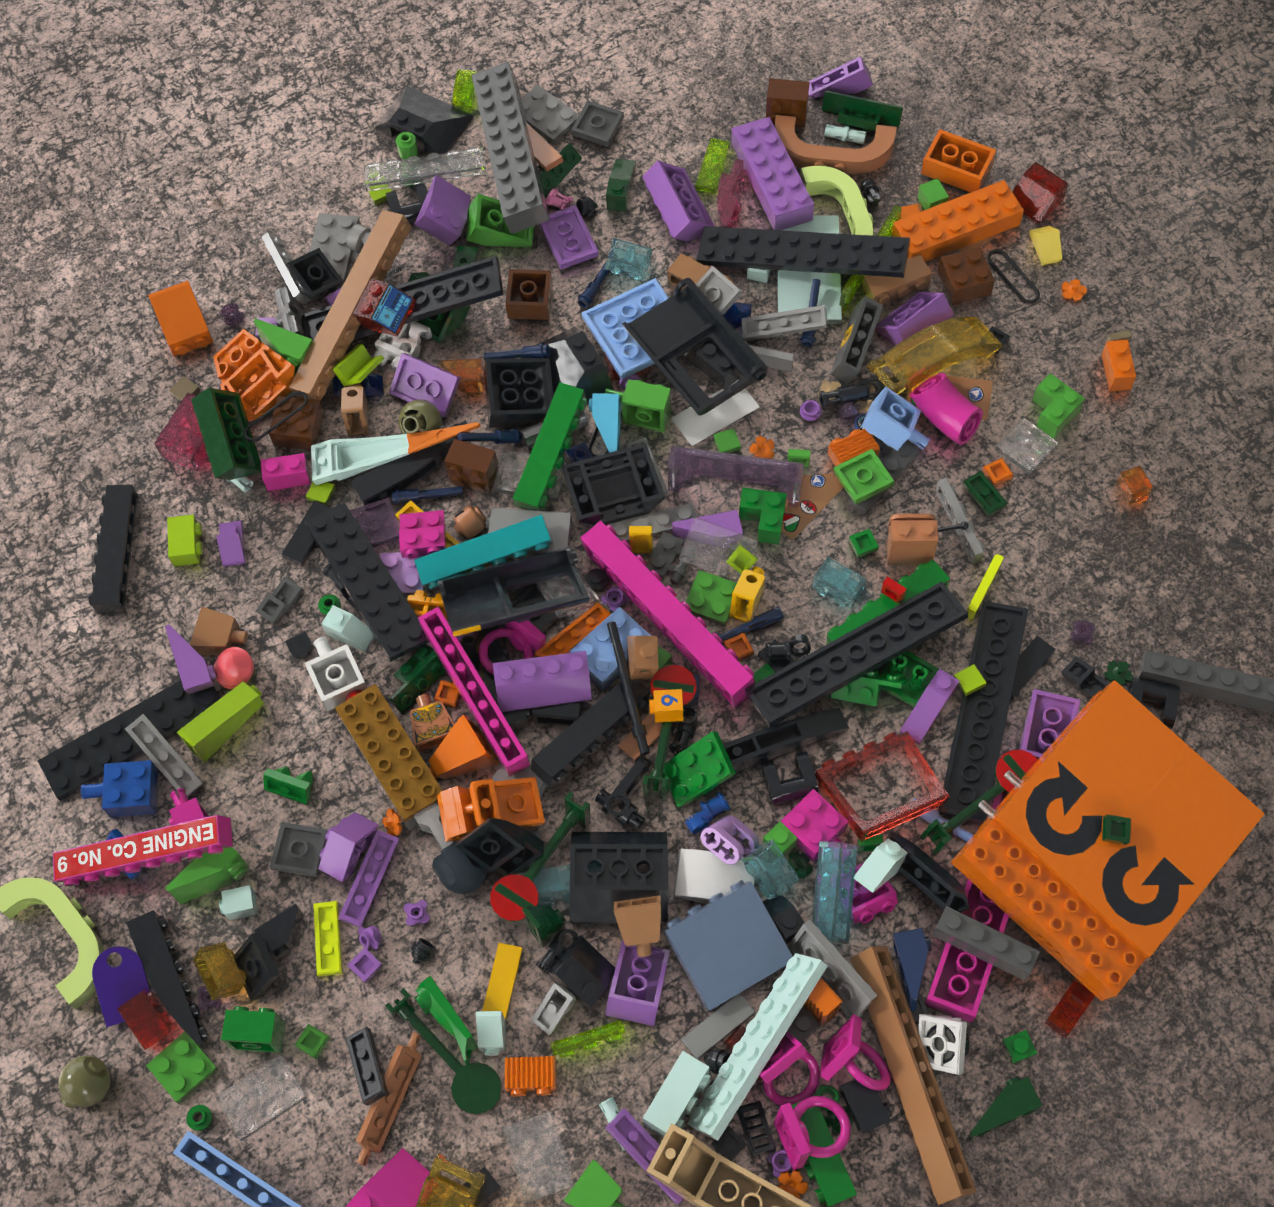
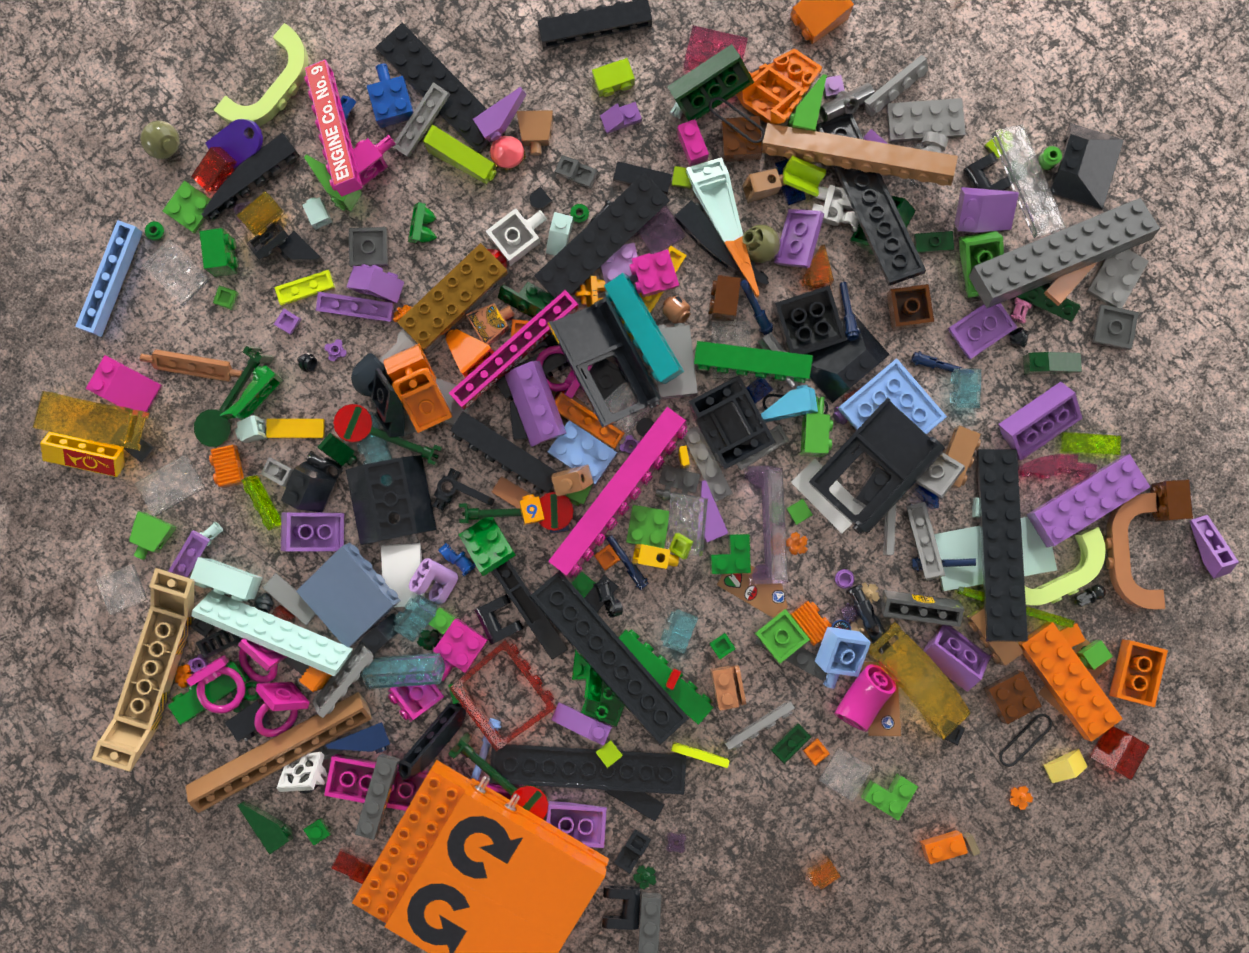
camera: 75 degrees right, 20 degrees up
dark tan tile [169,376,200,405] -> none
clear purple plate [219,303,244,325] -> none
black slope [286,248,343,301] -> none
black tile [346,1026,389,1106] -> none
slope [353,278,416,337] -> none
medium lavender plate [358,926,382,950] -> none
dark blue pin [392,486,463,506] -> none
clear neon green slope [452,69,477,108] -> none
black bar [607,622,650,755] -> none
medium nougat torso [614,895,661,957] -> none
black connector [668,707,698,756] -> none
bright green tile [787,449,810,468] -> none
dark green bracket [822,90,903,131] -> none
light aqua pin [824,124,866,145] -> none
light aqua slope [854,838,908,893] -> none
black hinge [938,521,969,532] -> none
dark green plate [1102,815,1131,845] -> none

